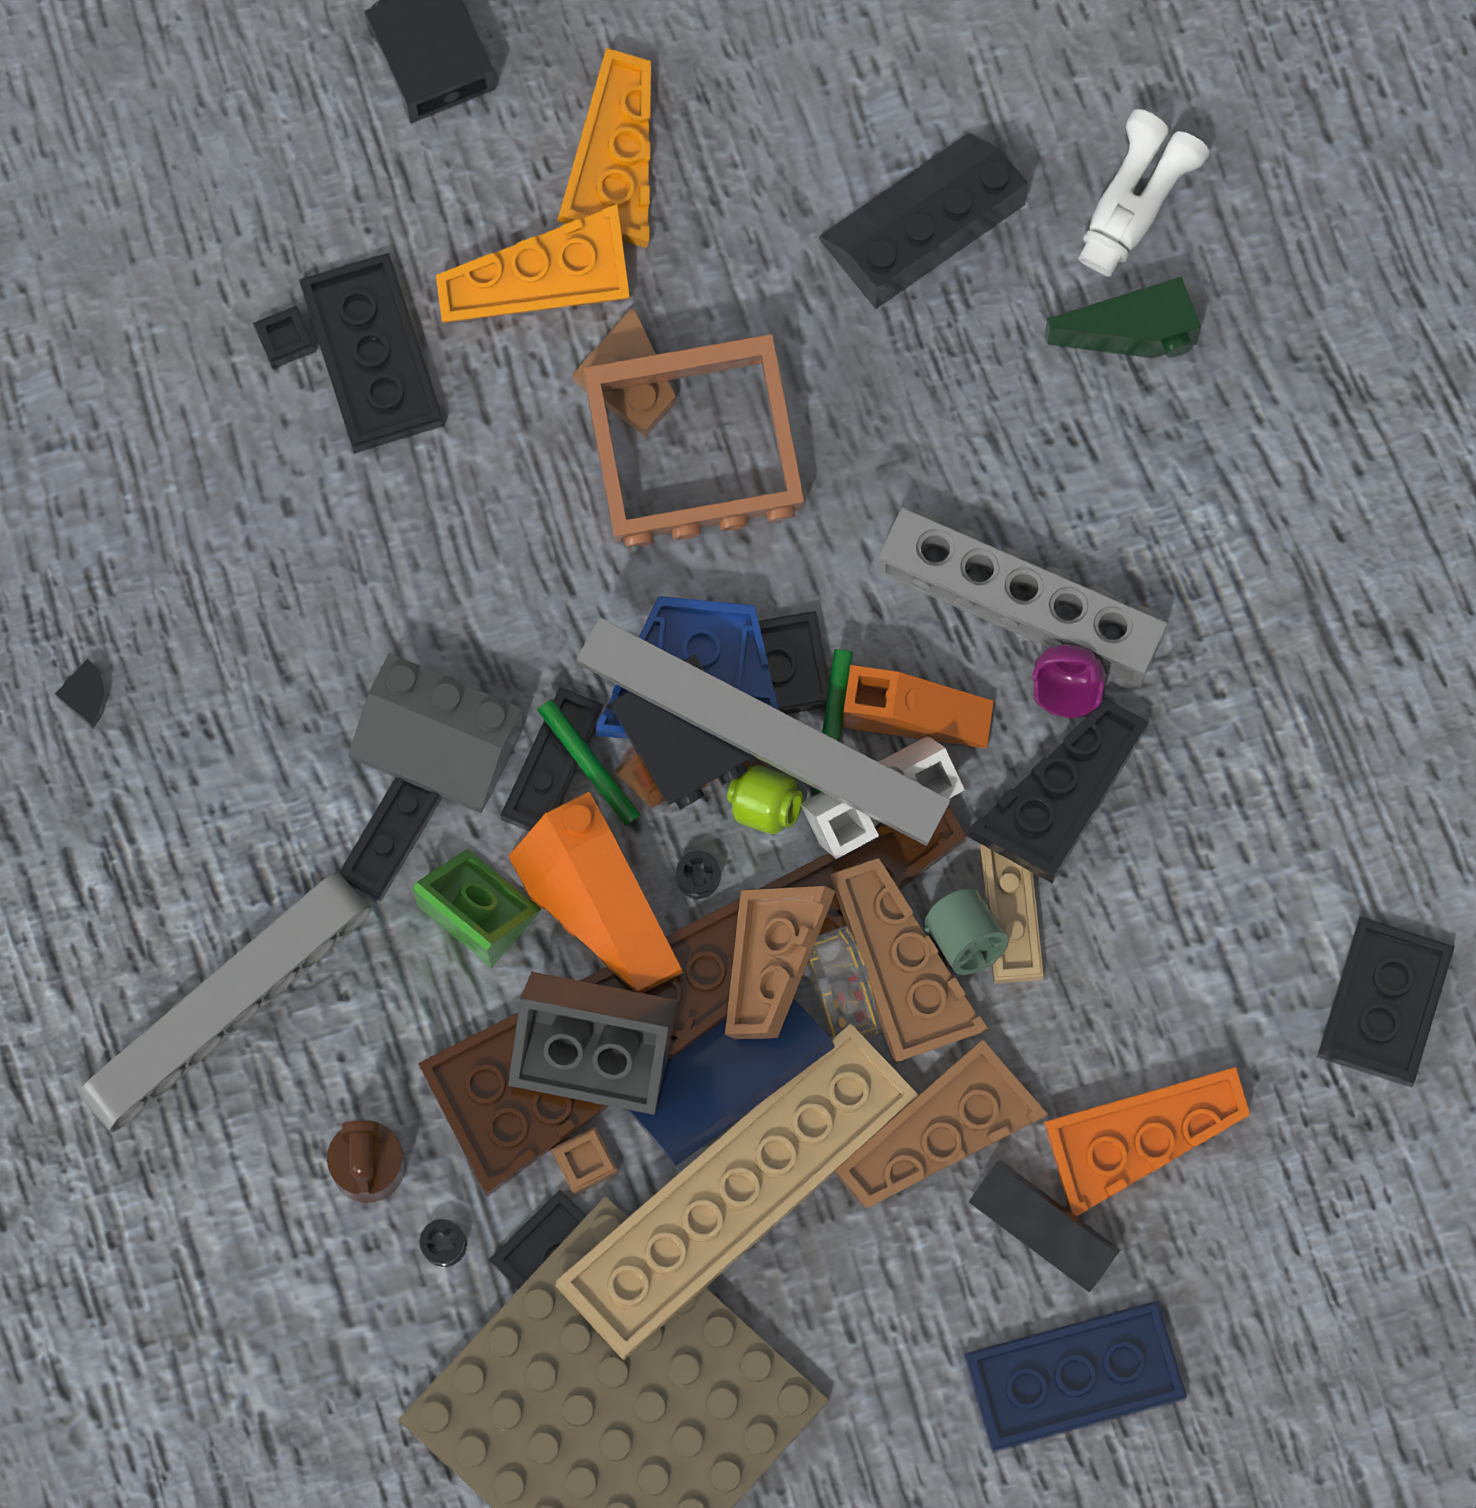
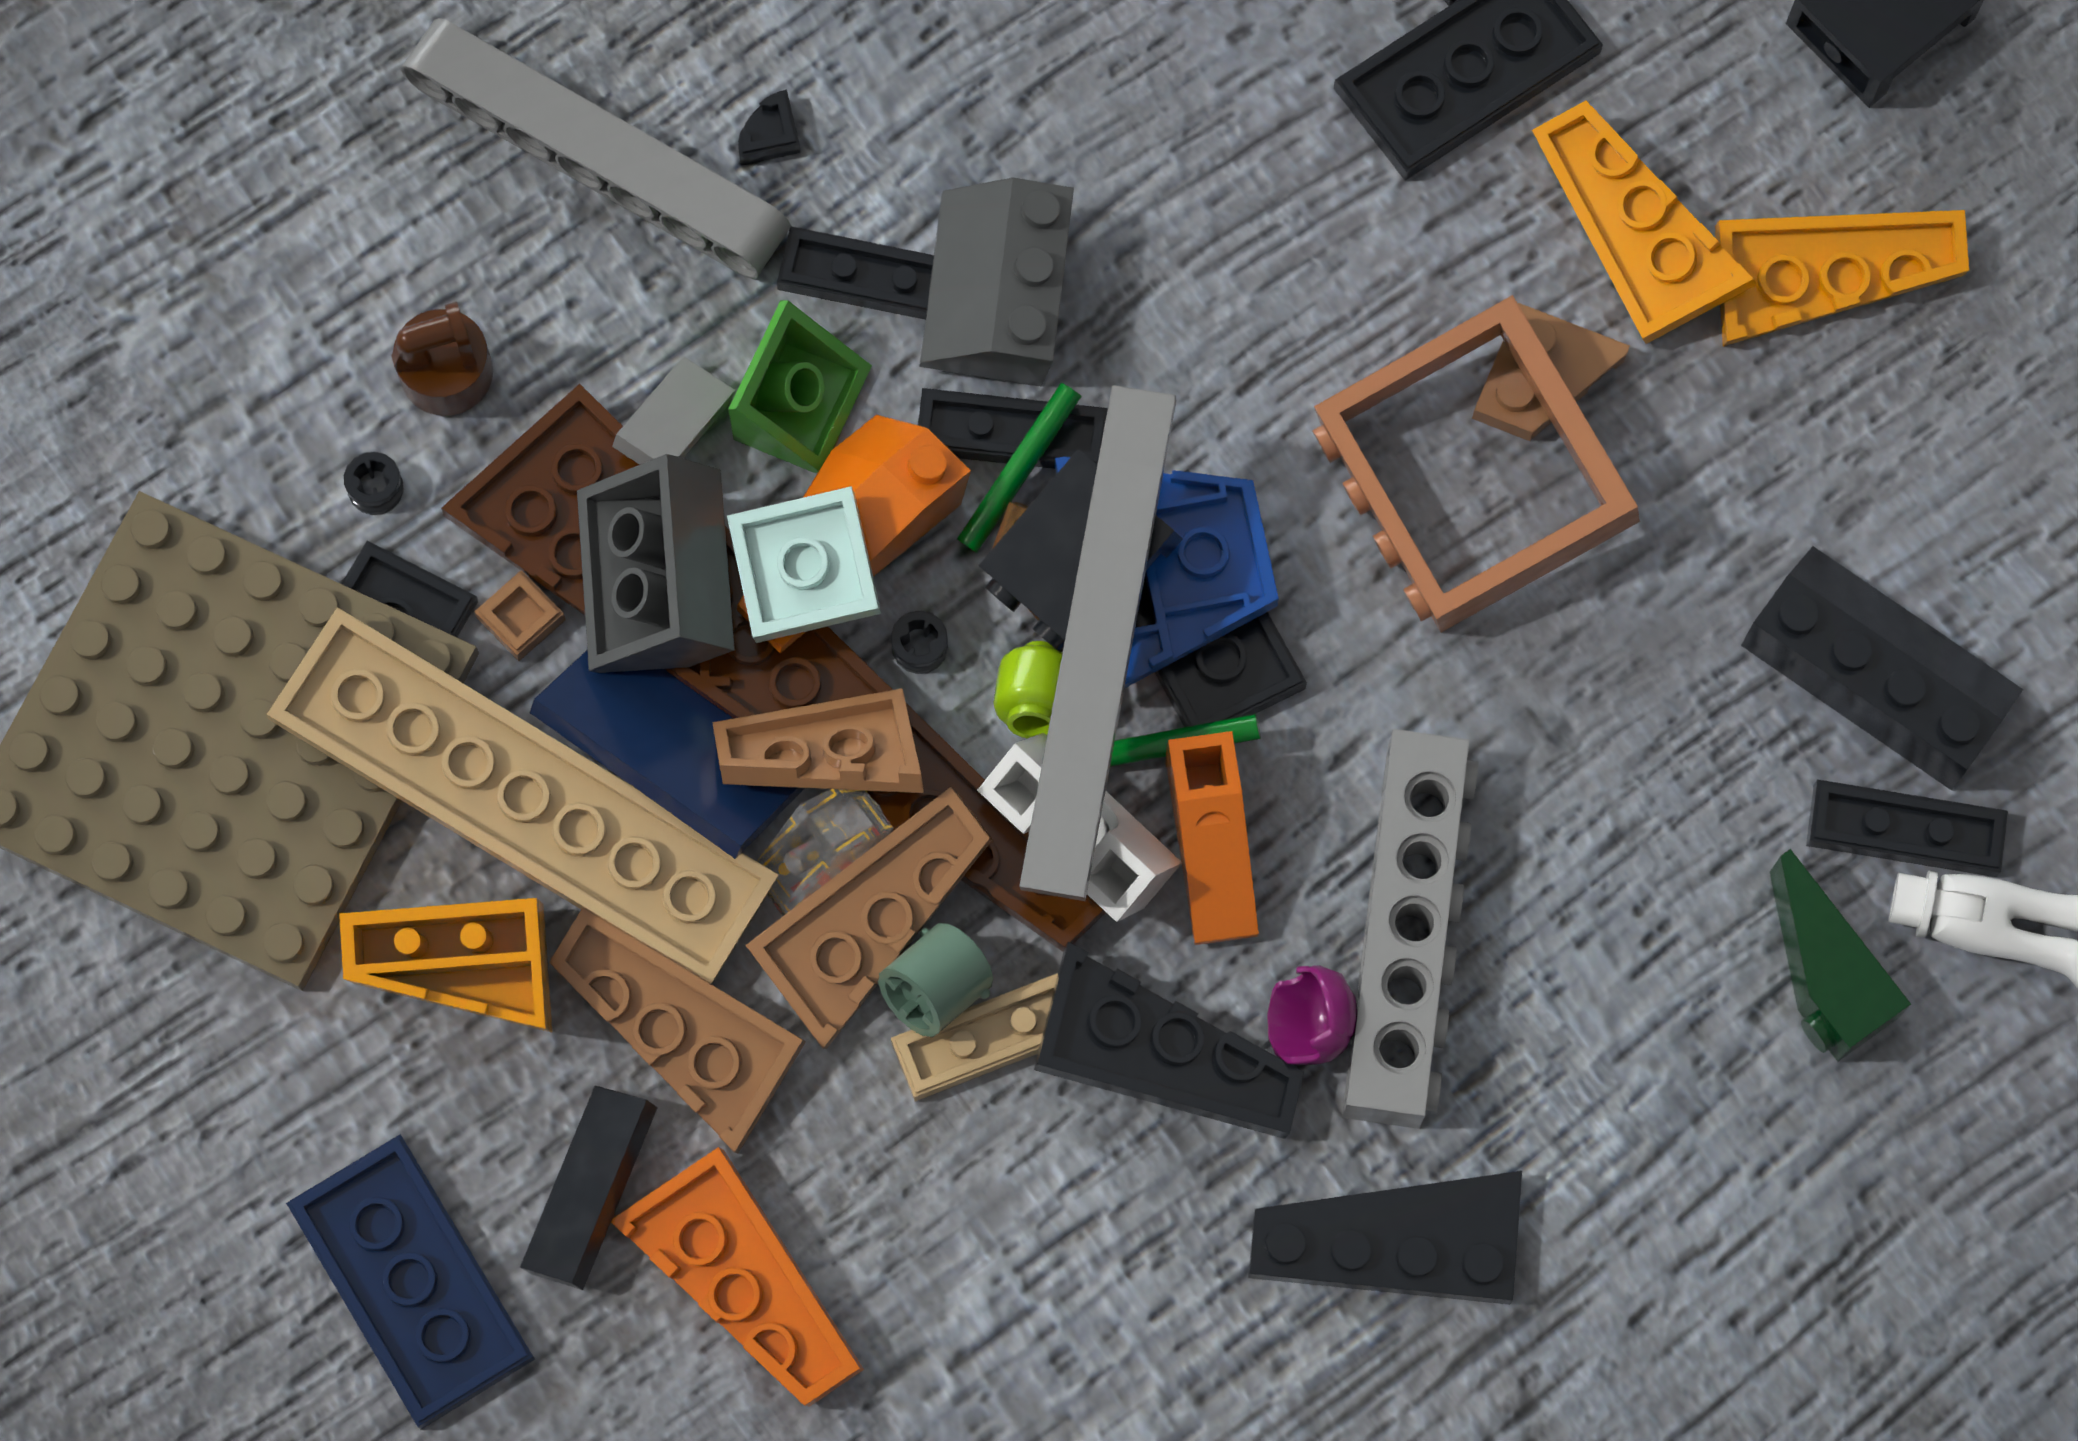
camera: 70 degrees right, 0 degrees up
none -> light orange wedge [339,898,553,1033]
none -> light grey tile [612,356,735,465]
none -> light aqua plate [727,486,881,643]
none -> black tile [738,89,800,165]
none -> black wing [1248,1171,1522,1305]
none -> black tile [1806,779,2008,877]

